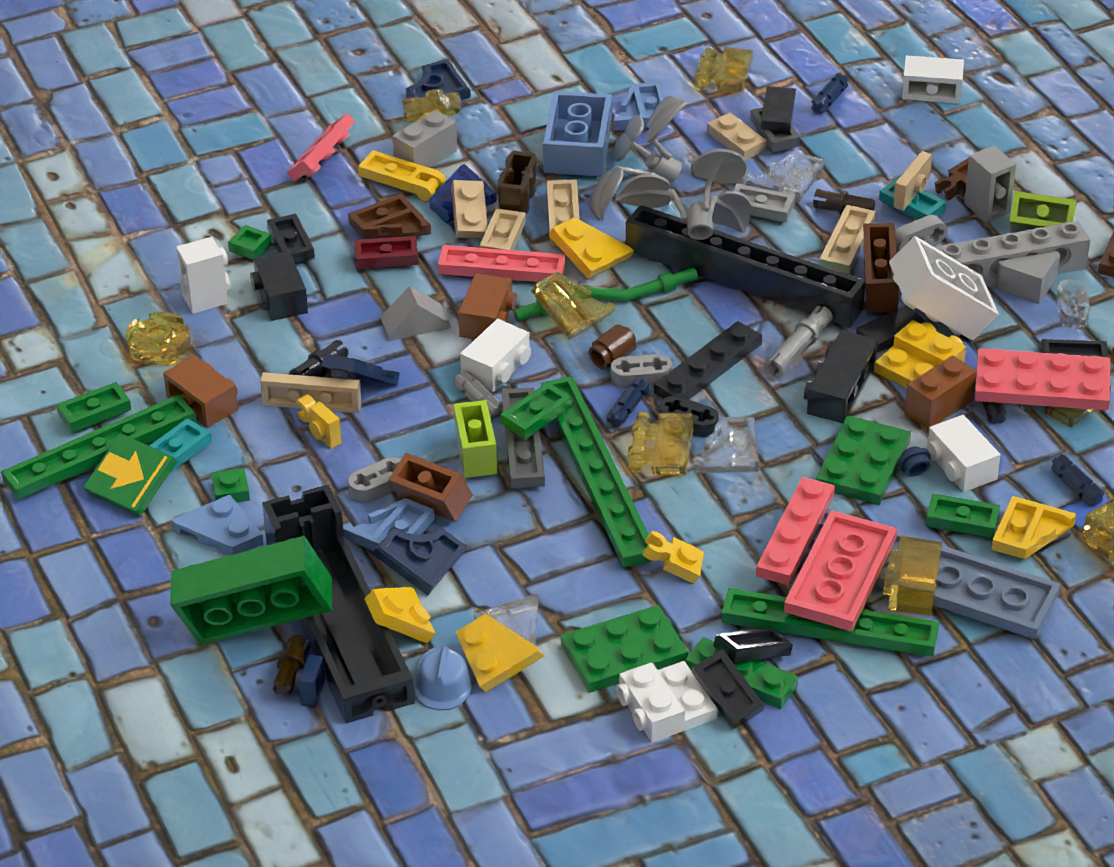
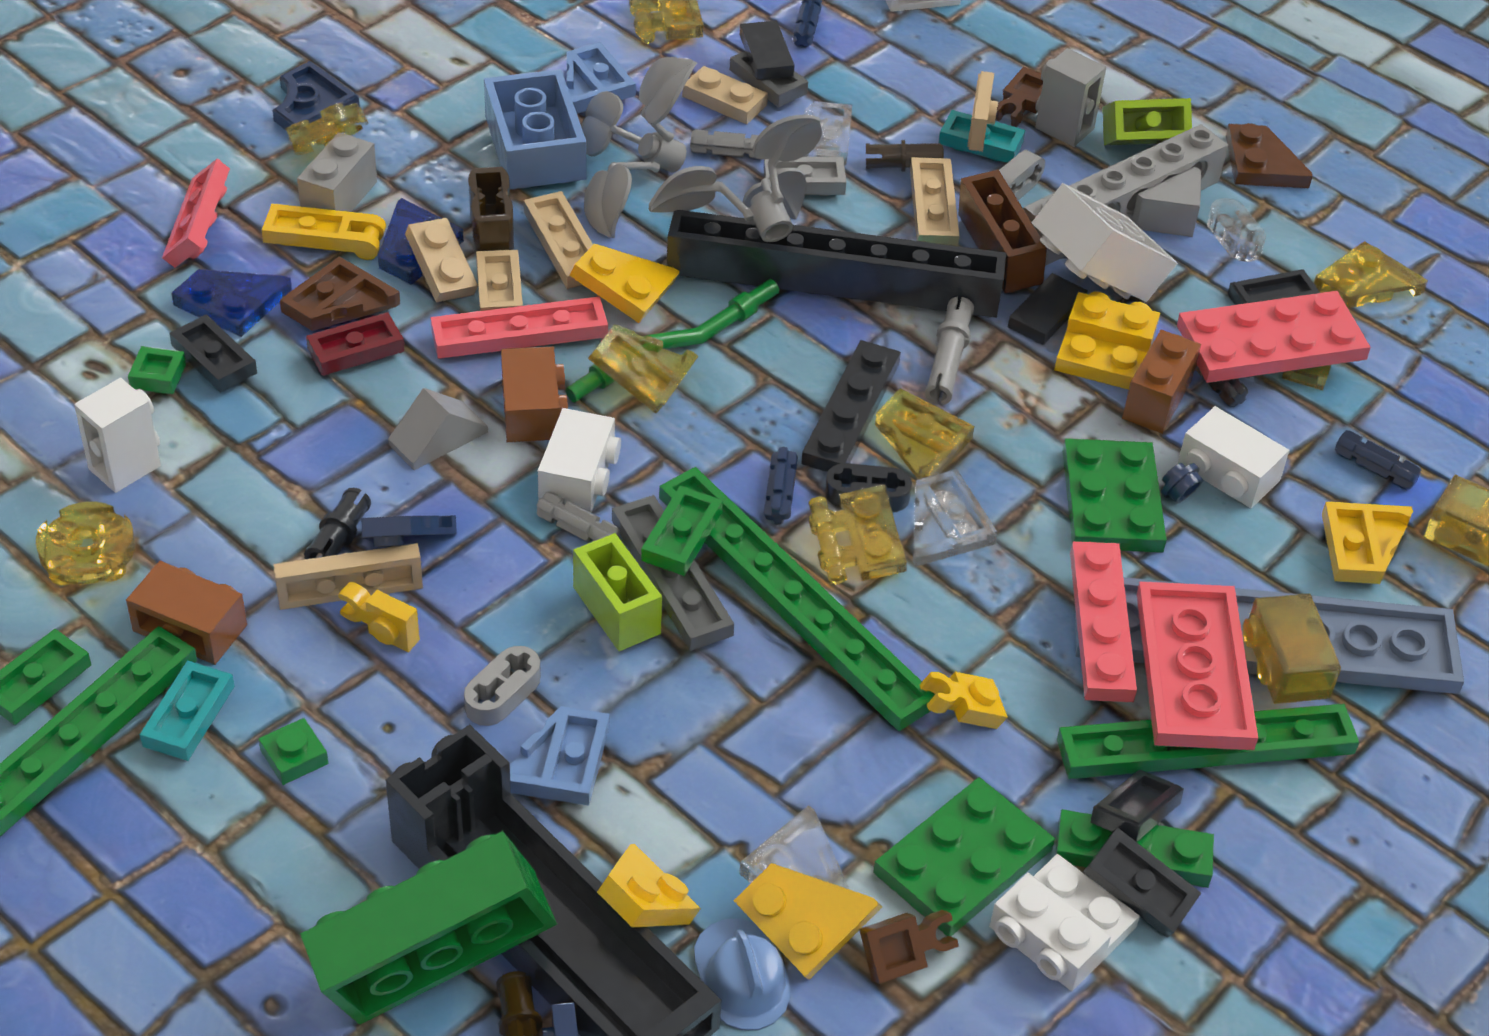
camera: 25 degrees left, 5 degrees up
green tile [83,433,177,517] -> none
medium blue wing [172,495,264,555] -> none
black brick [250,251,308,321] -> none
dark blue tile [372,526,467,596] -> none
dark orange brick [388,453,473,522] -> none
reddish brown brick [588,324,636,369] -> none
light grey beam [611,354,672,388] -> none
black brick [803,330,878,424] -> none
green plate [925,493,1000,538] -> none
none -> clear blue wing [171,269,292,337]
none -> reddish brown plate [859,910,959,984]
none -> clear yellow wing [875,388,975,488]

